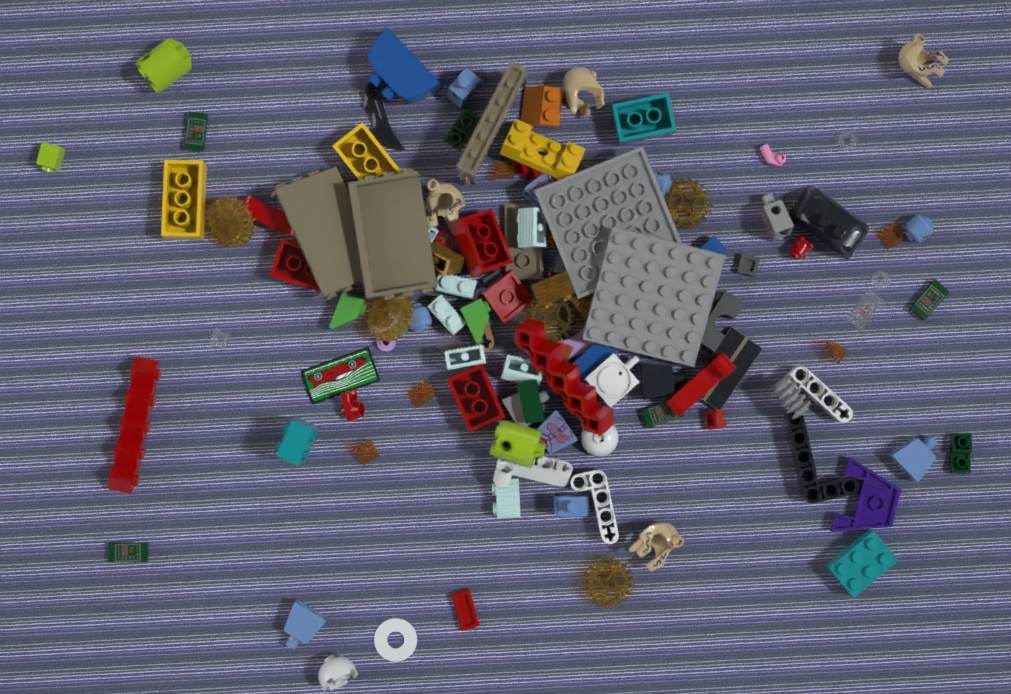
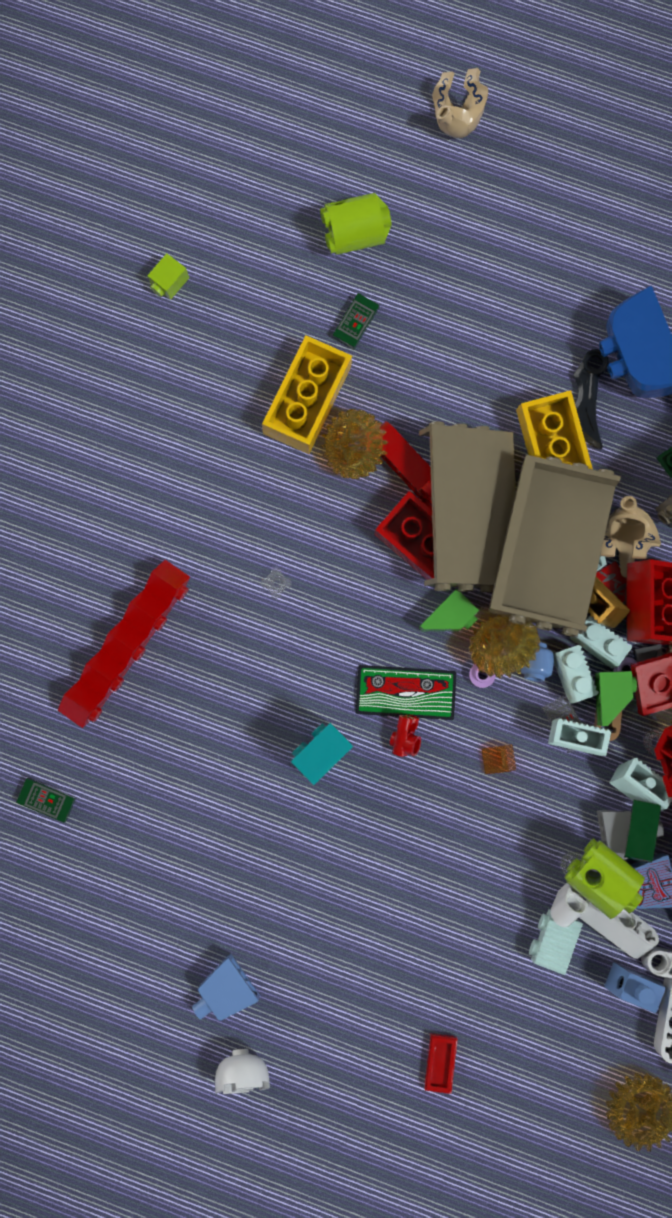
camera: 25 degrees right, 5 degrees down
clear orange slope [353,439,380,465] -> none
white gear [374,618,417,662] -> none
red brick [447,364,505,432] -> none

